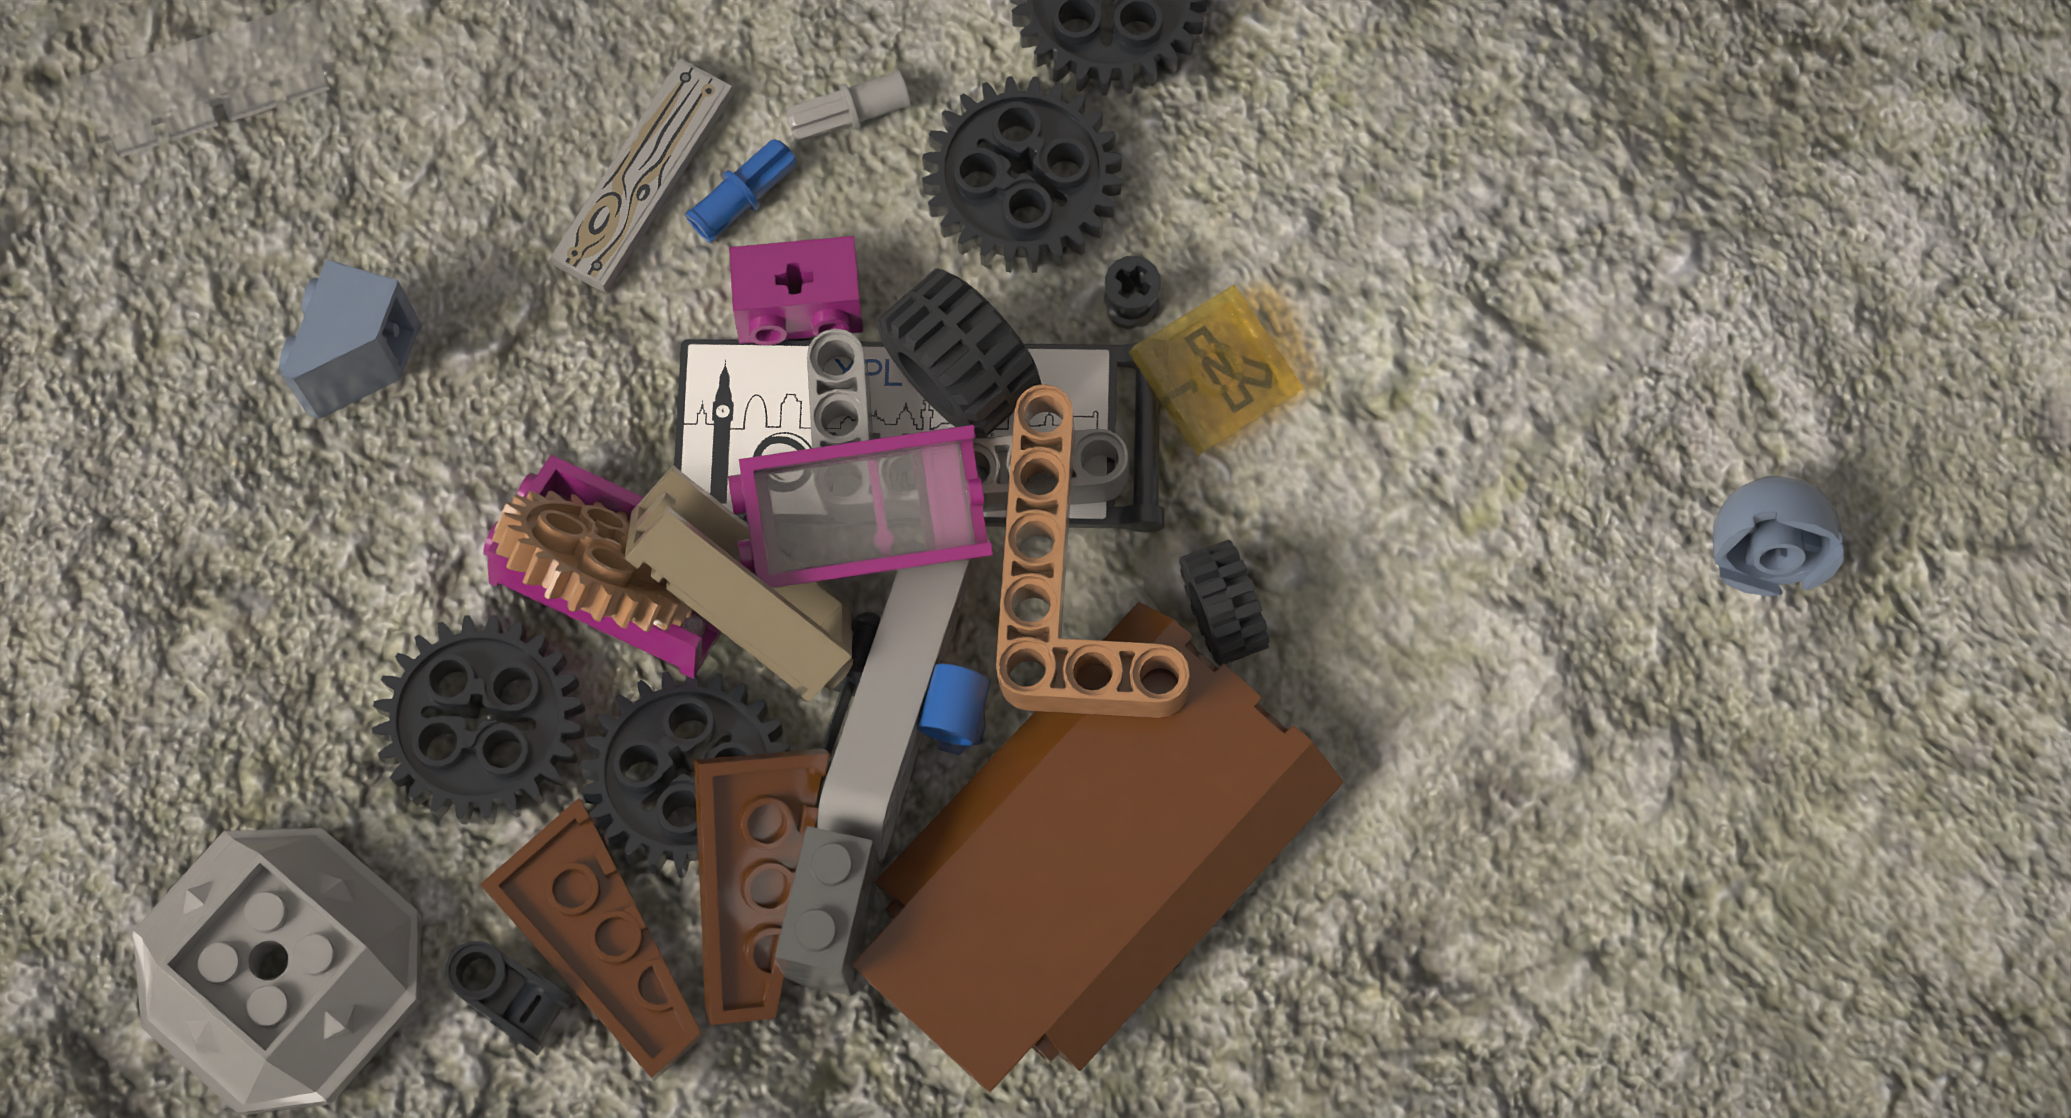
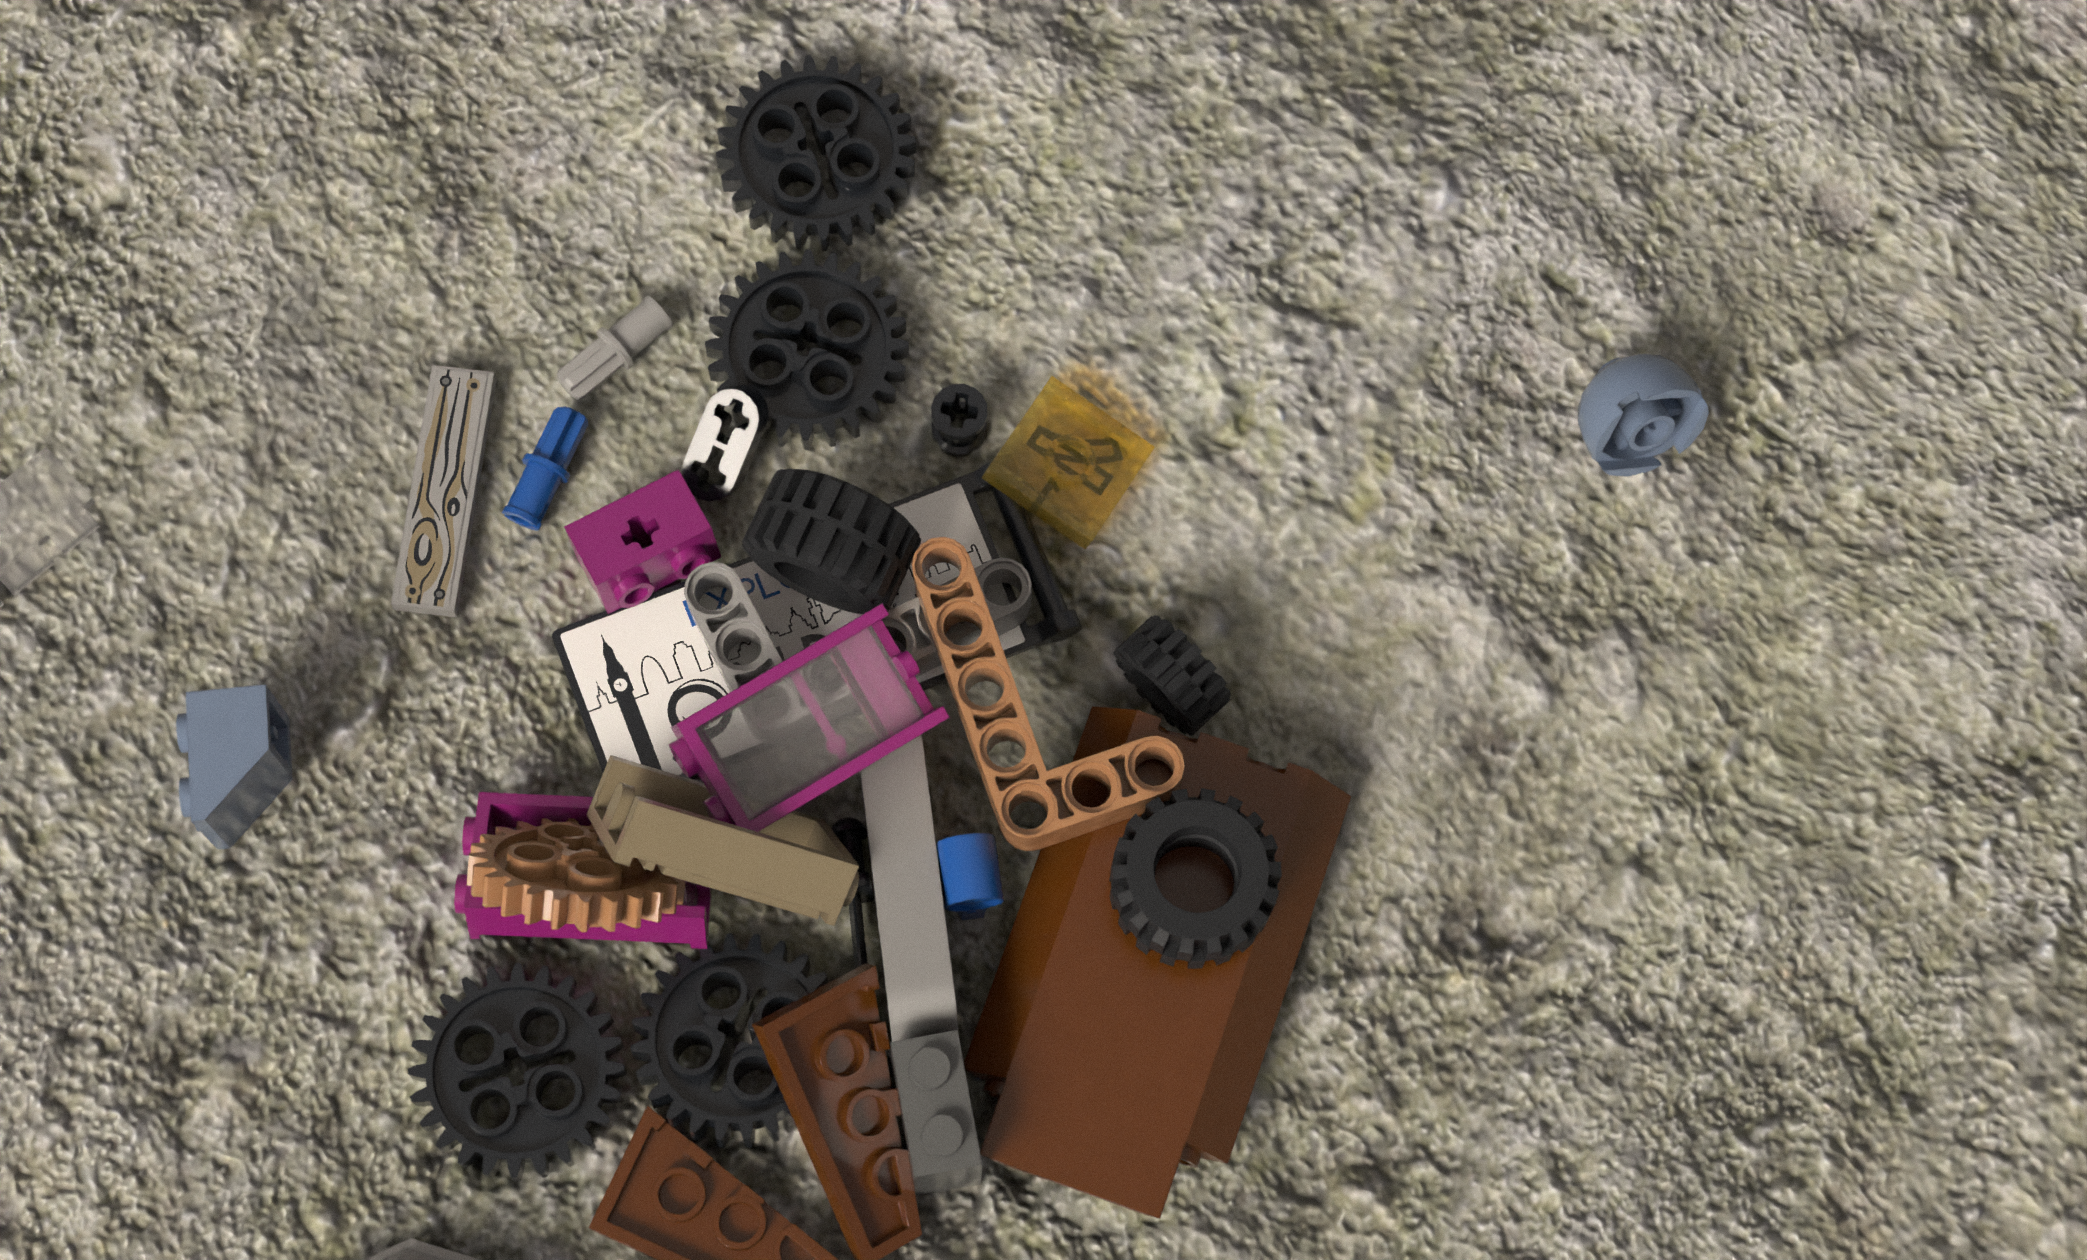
camera: 30 degrees left, 0 degrees up
none -> beam [682,384,769,502]
none -> black tyre [1109,788,1282,969]

